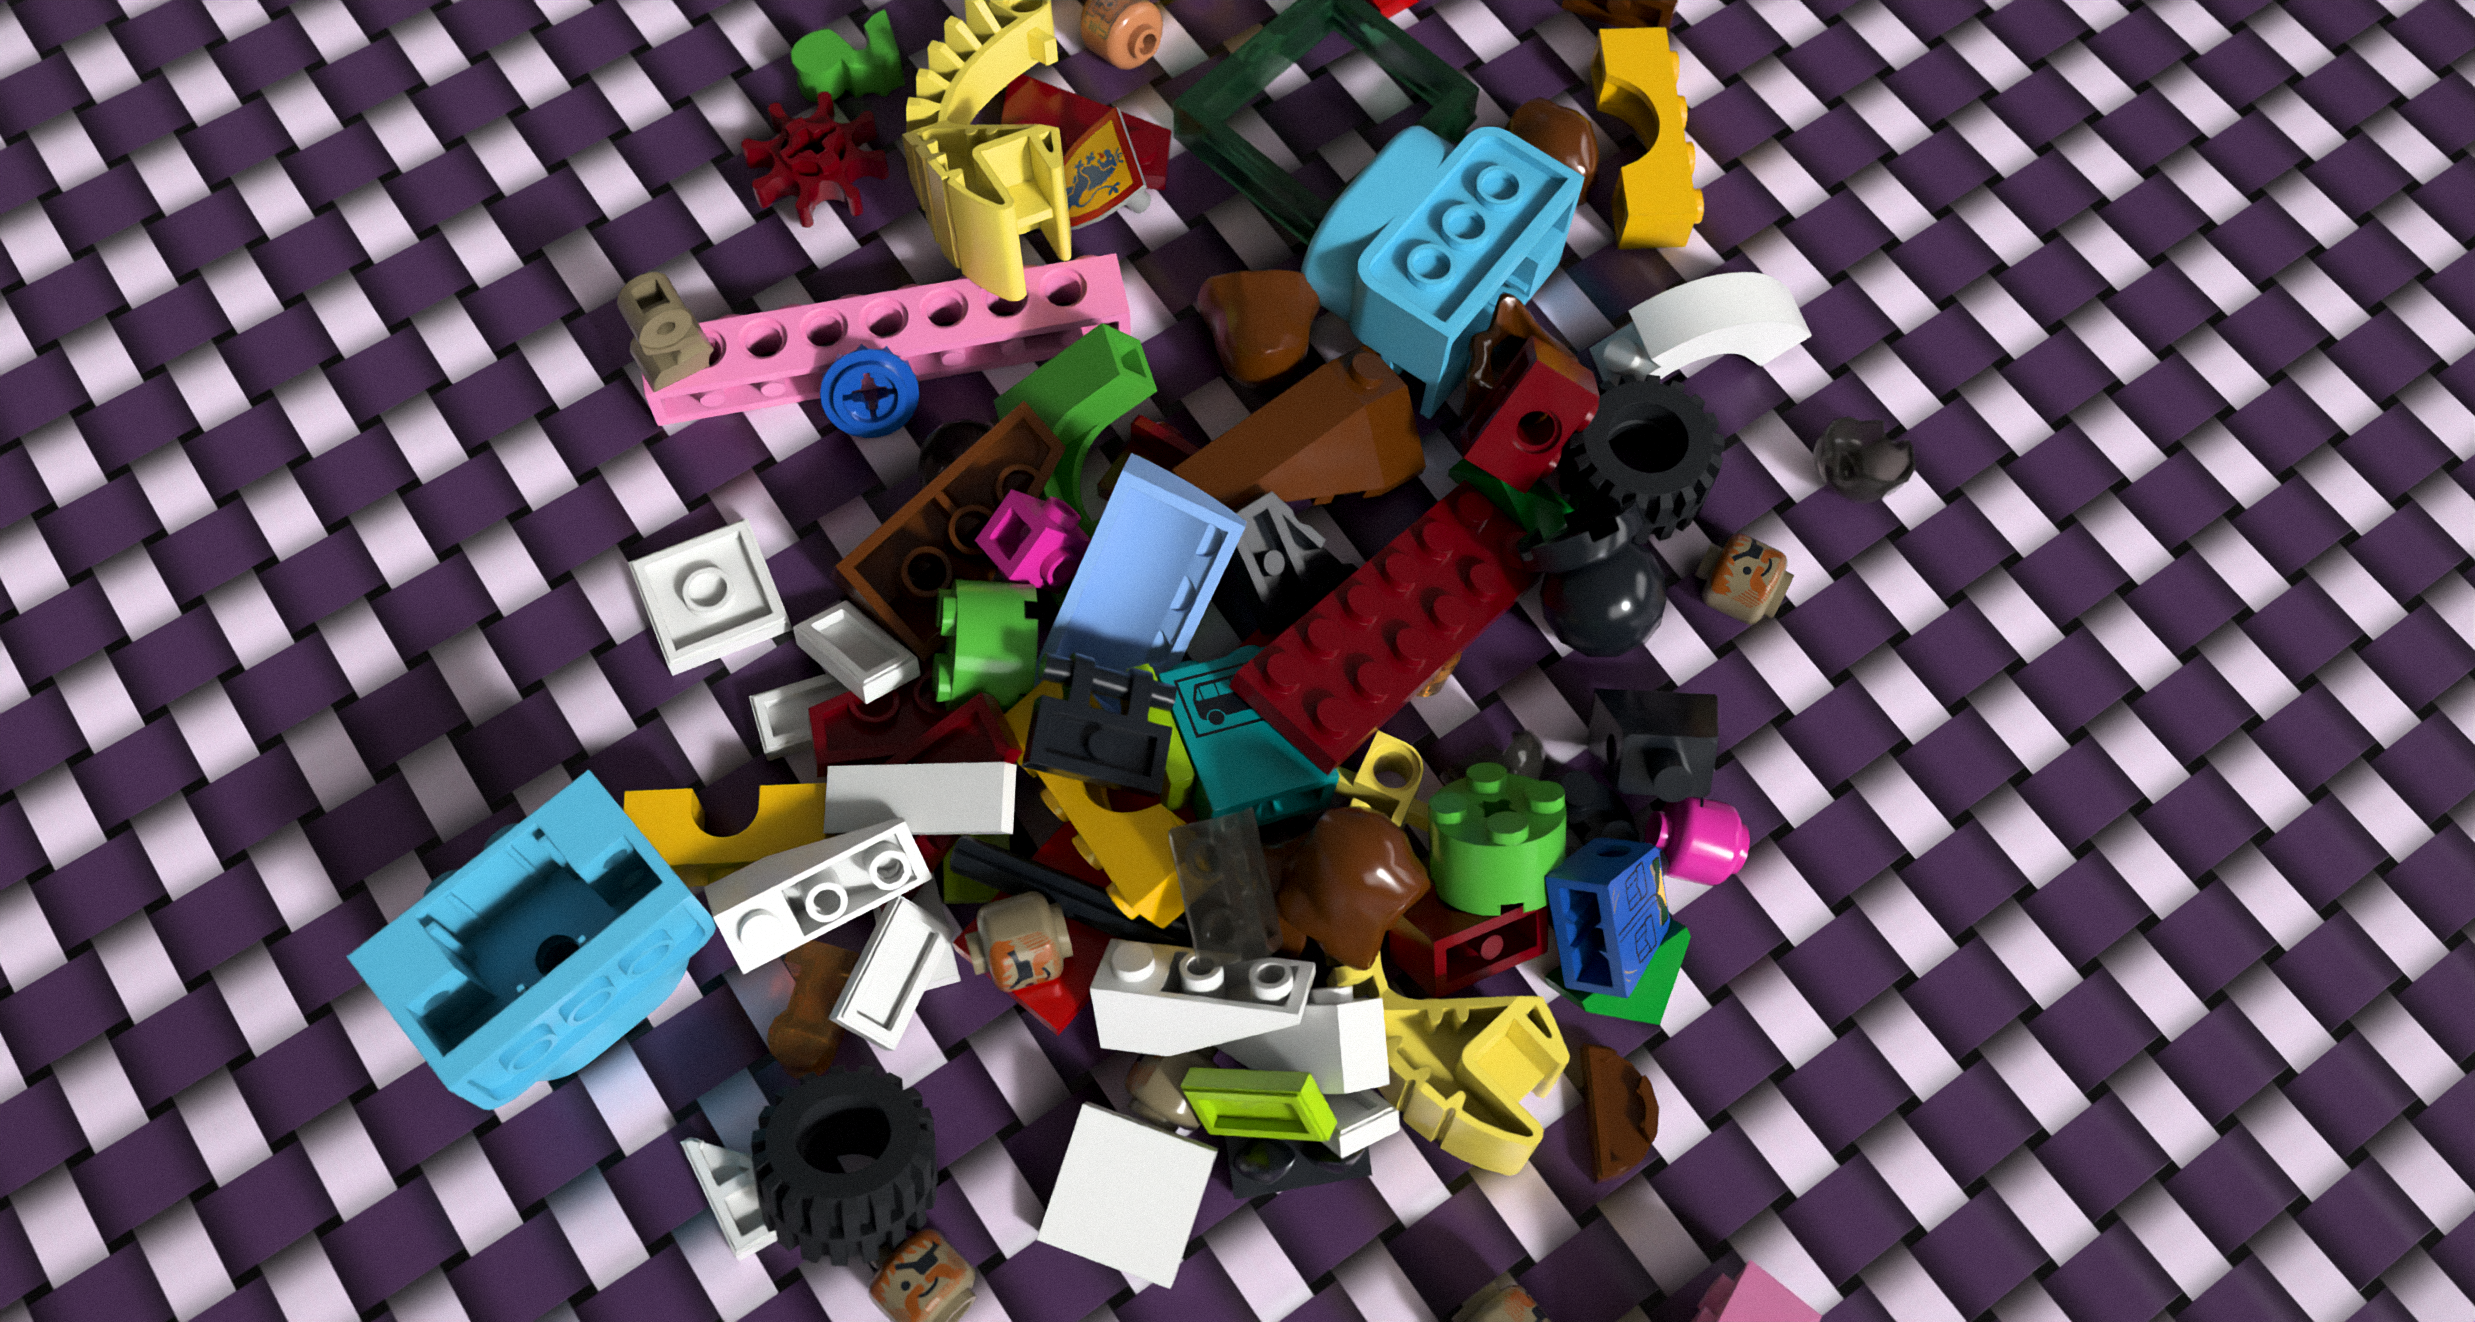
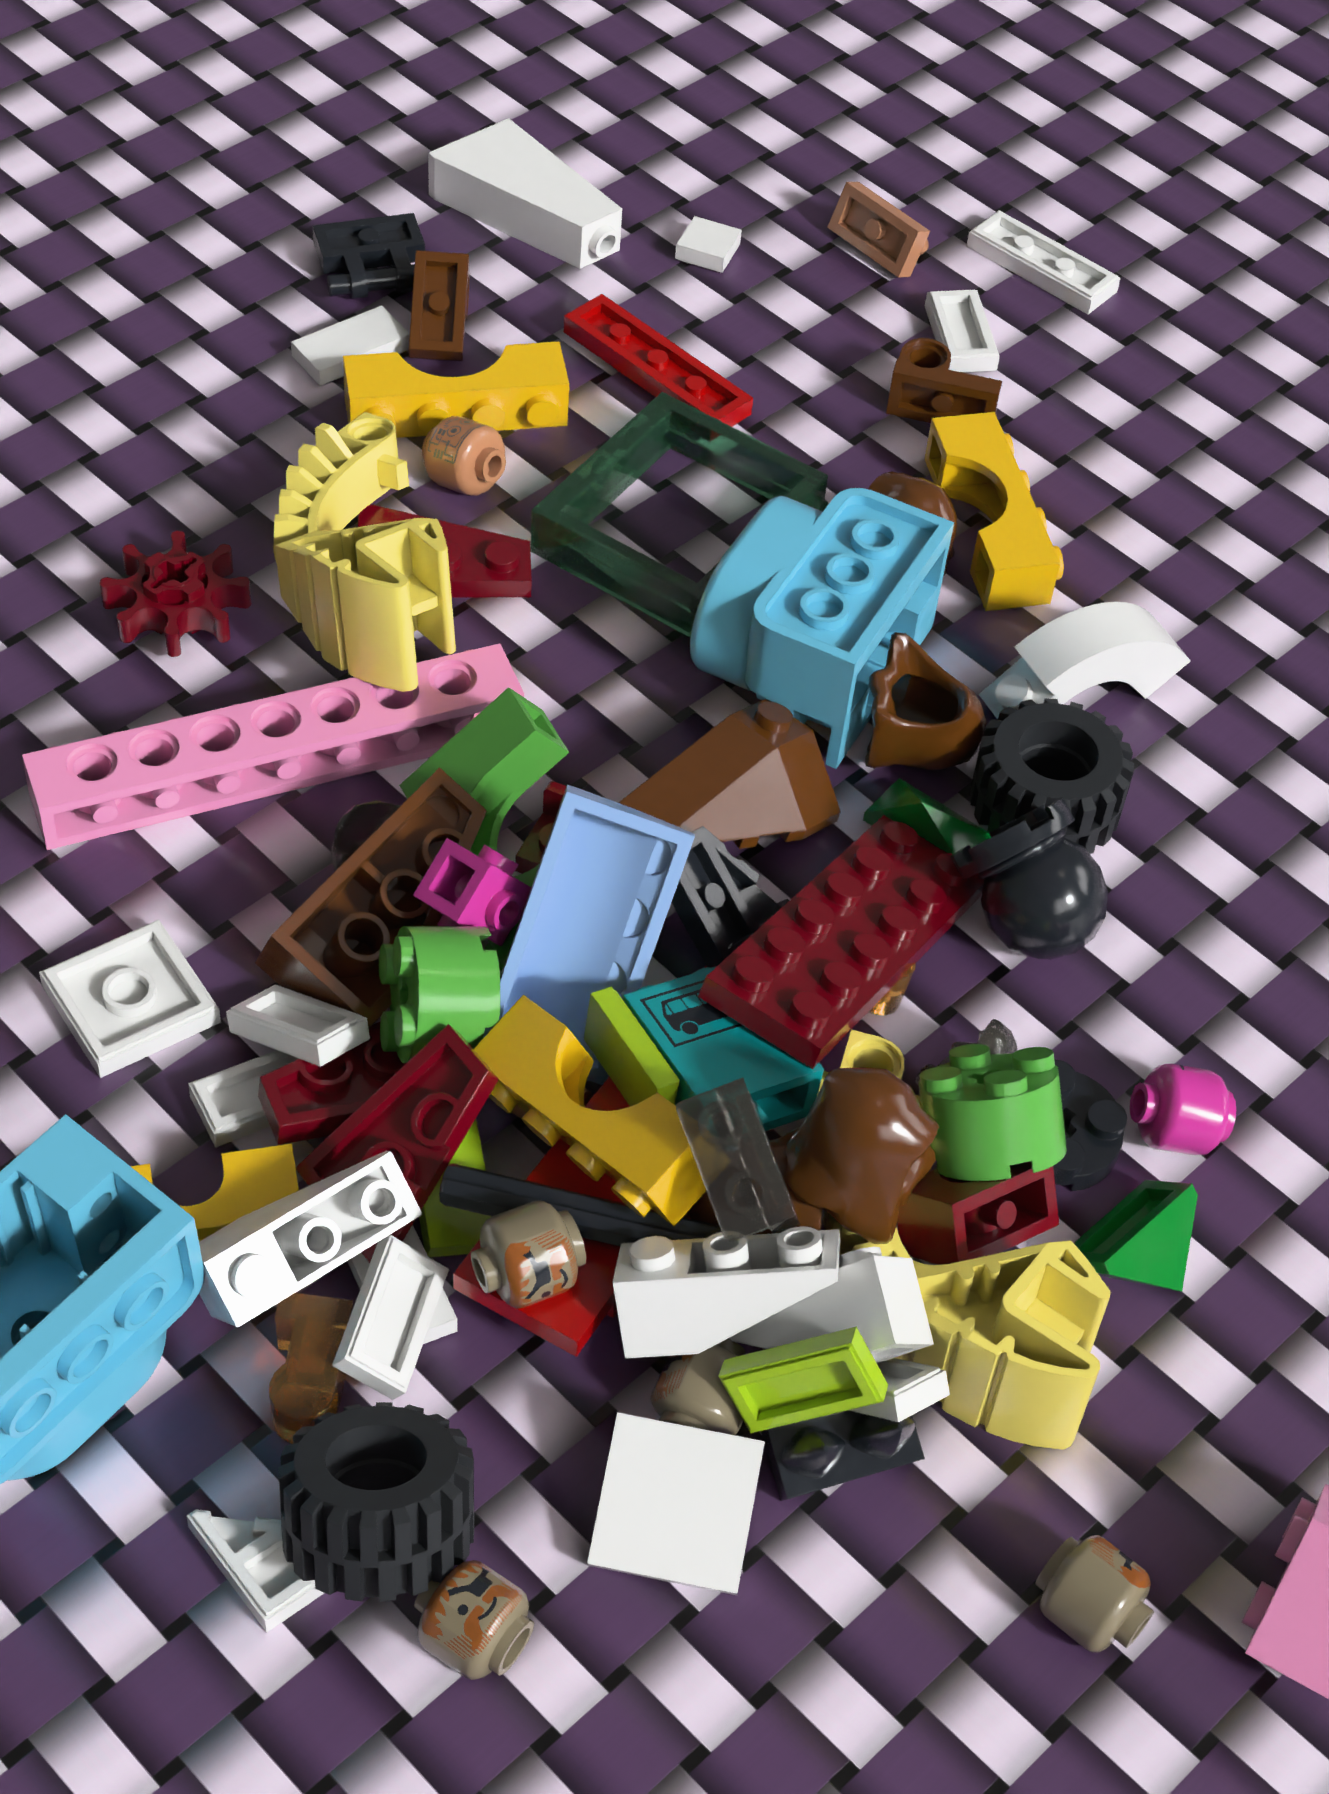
camera: 10 degrees left, 15 degrees down
dark tan leg [617,272,714,393] -> none
bright green leg [791,9,905,103] -> none
blue gear [820,344,919,438] -> none
white tile [823,762,1016,835] -> none
black plate [1022,652,1177,798] -> none
shield [1038,106,1151,230] -> none
reddish brown piece [1198,270,1321,392] -> none
dark red brick [1460,335,1600,494] -> none
blue torso [1545,837,1670,998] -> none
reddish brown tile [1580,1043,1659,1185] -> none
black torso [1587,688,1719,802] -> none
dark tan head [1695,533,1794,625] -> none
clear smoke hair [1813,416,1917,504] -> none

